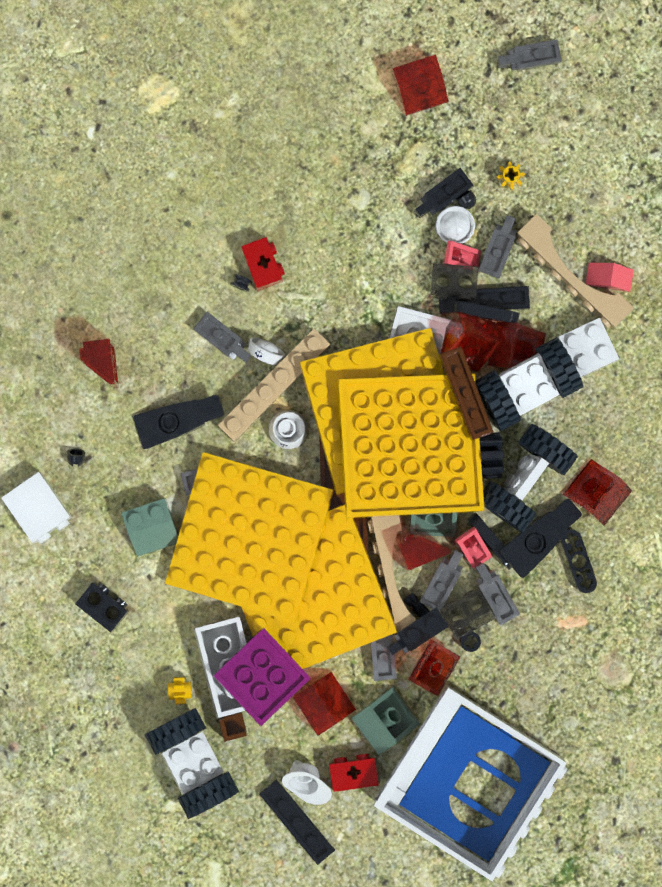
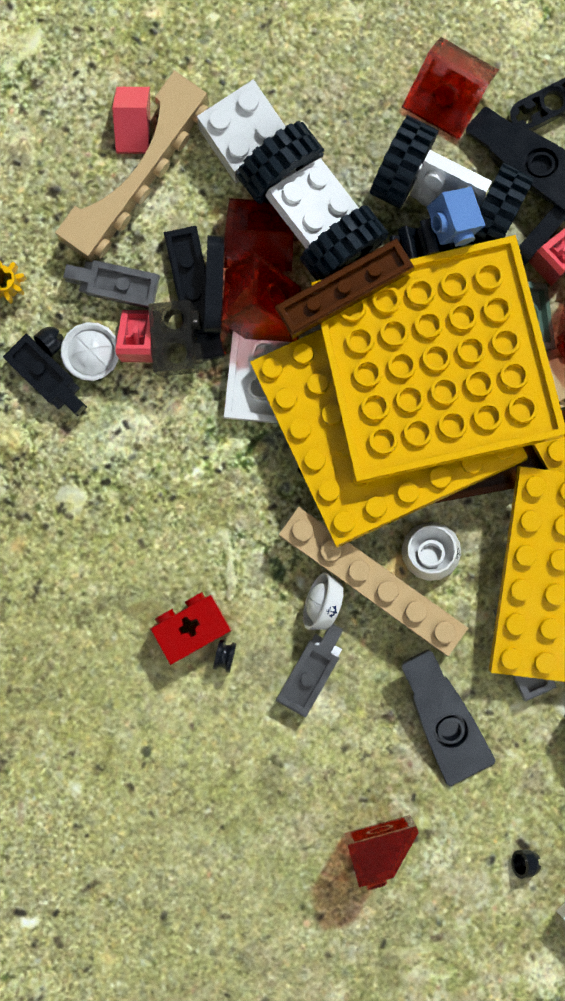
camera: 105 degrees left, 0 degrees up
none -> medium blue brick [427,187,486,246]

